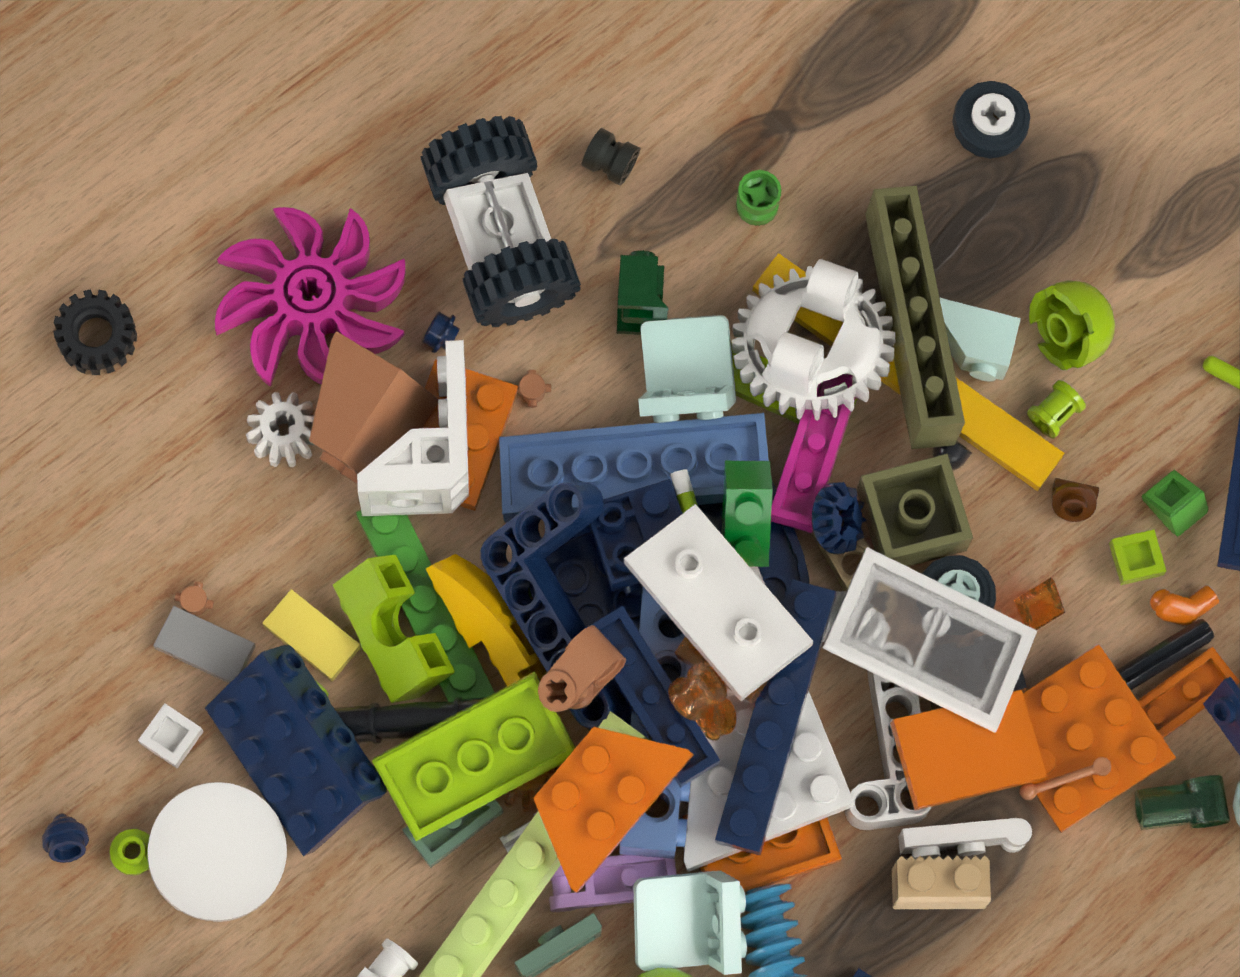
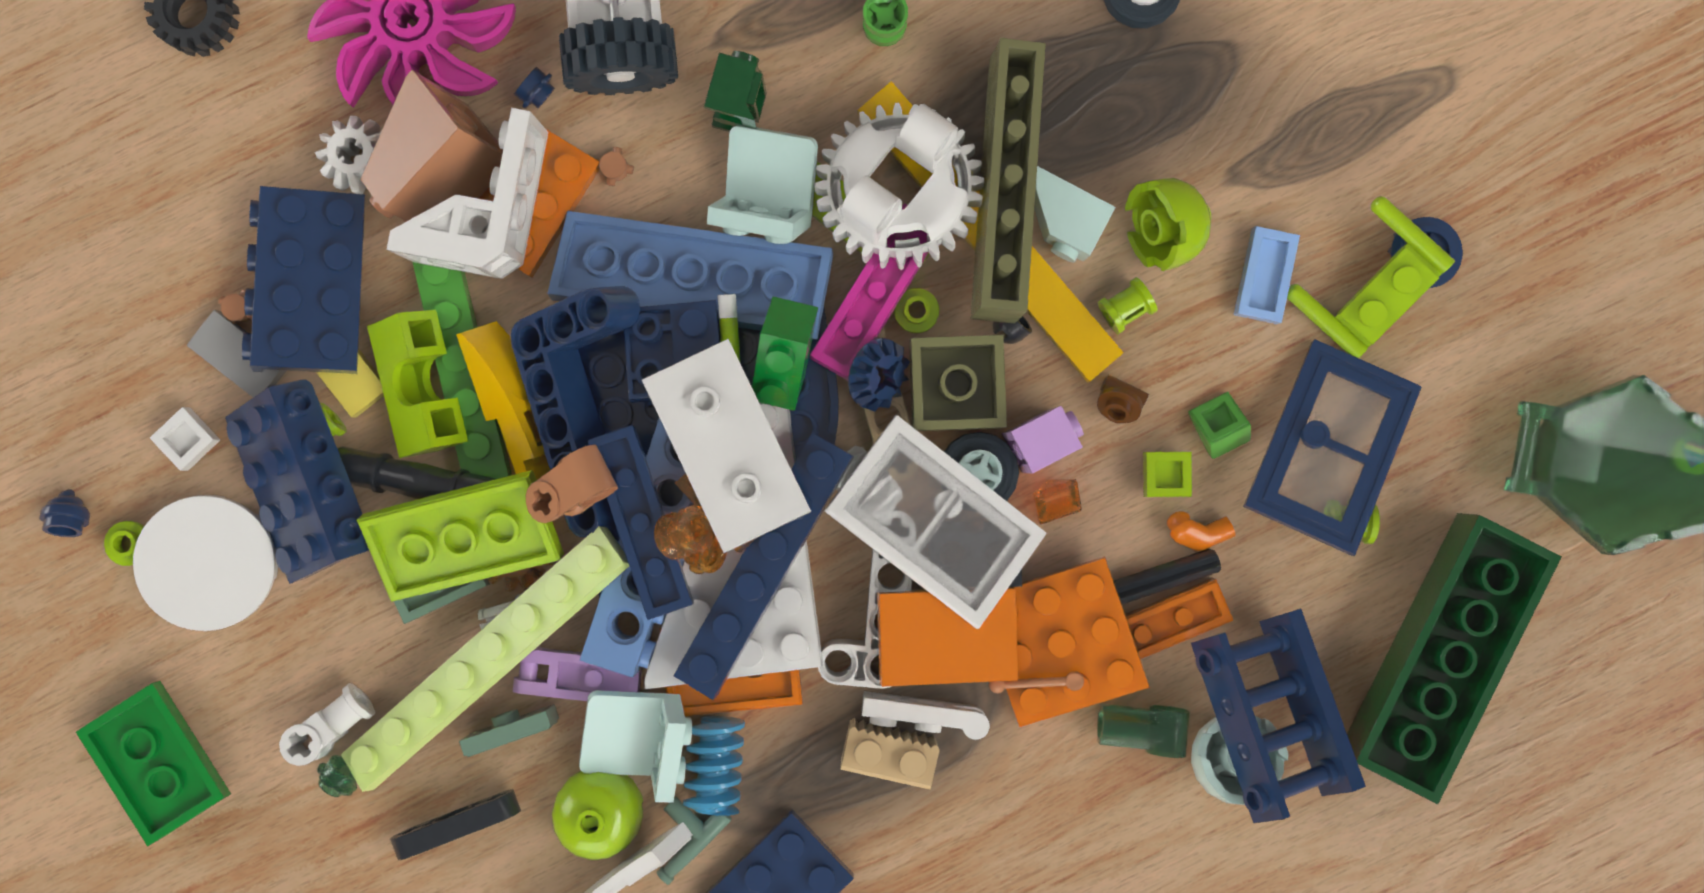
camera: 10 degrees right, 15 degrees up
orange wing [533,727,694,893] -> none
none -> dark blue bracket [242,186,365,374]
none -> lime plate [894,288,939,333]
none -> lavender brick [1002,406,1084,473]
none -> light blue tile [1234,226,1300,324]

